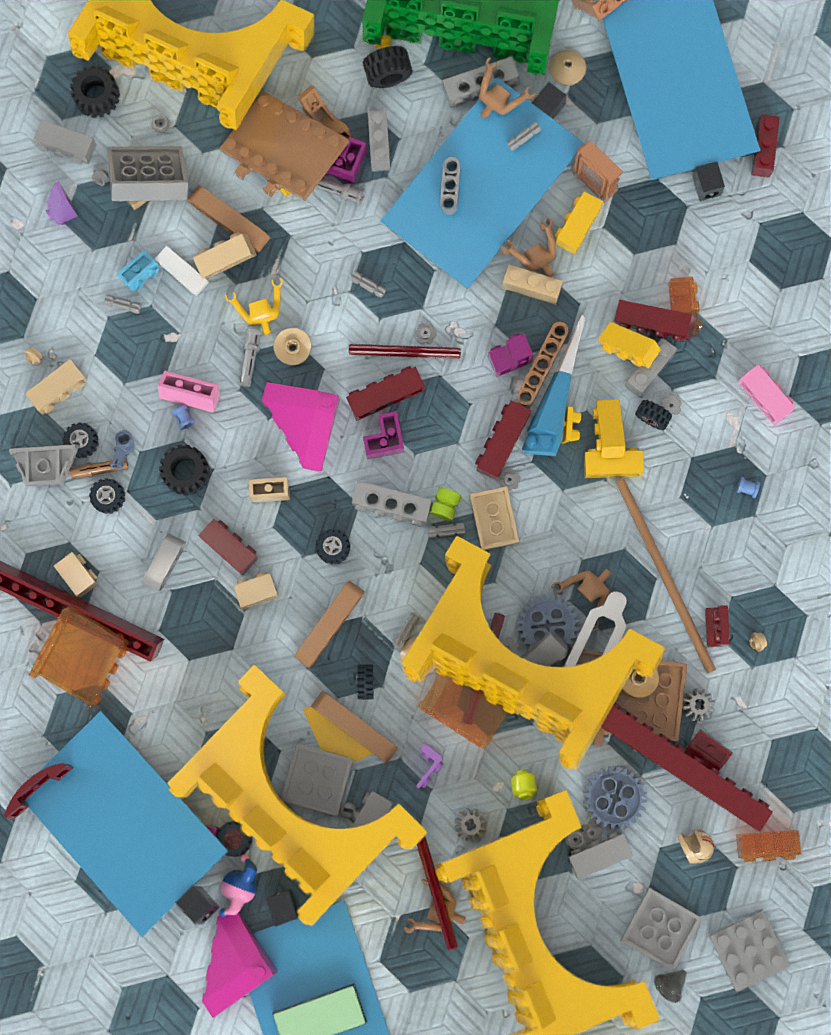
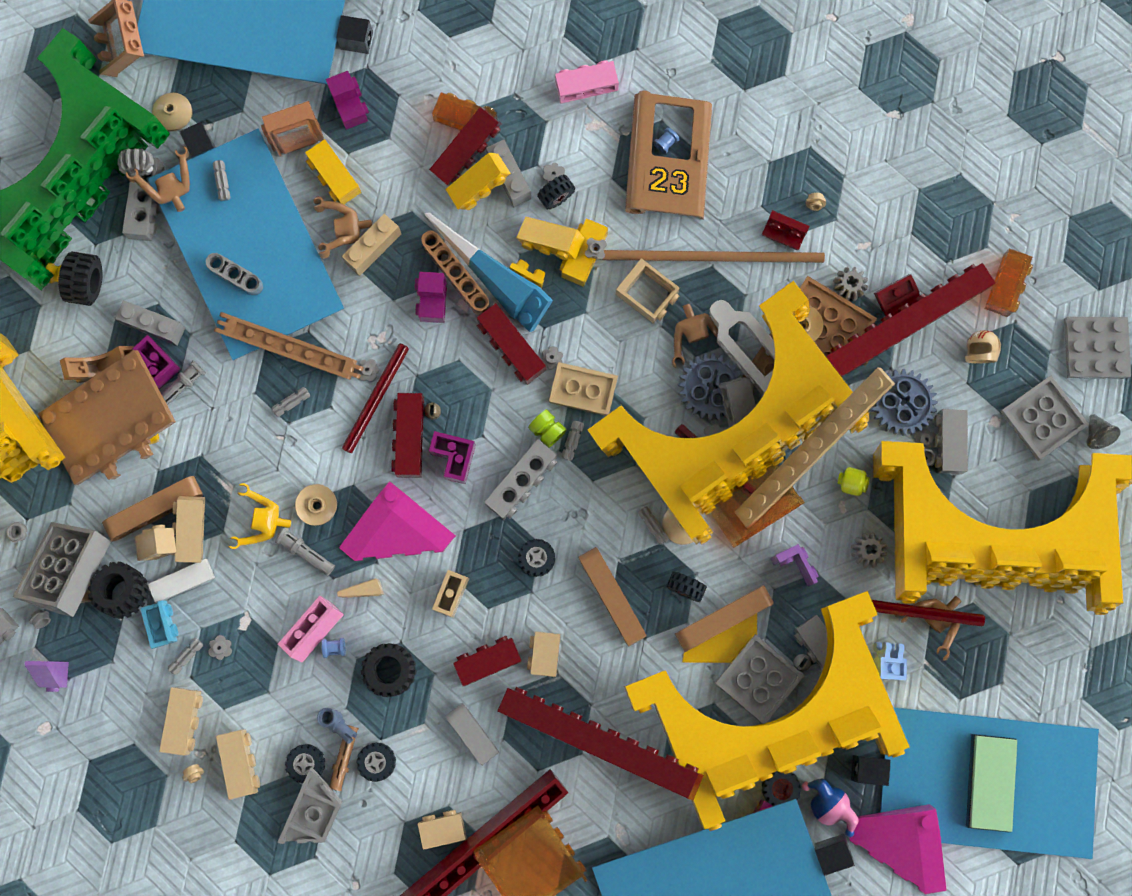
camera: 70 degrees left, 0 degrees up
none -> black tyre [88,562,149,619]
none -> light grey gear [118,148,154,176]
none -> tan brick [135,525,176,561]
none -> tan brick [159,687,203,756]
none -> light grey plant [208,635,232,660]
none -> medium nougat hinge [214,312,364,380]
none -> magenta brick [326,71,369,130]
none -> tan slope [337,578,384,598]
none -> dark tan hinge [424,402,441,420]
none -> dark red brick [497,687,704,800]
none -> light grey plate [585,238,607,260]
none -> tan window [615,258,680,324]
none -> medium nougat piece [625,90,712,220]
none -> tan plate [734,368,895,528]
none -> light blue plate [873,642,907,680]

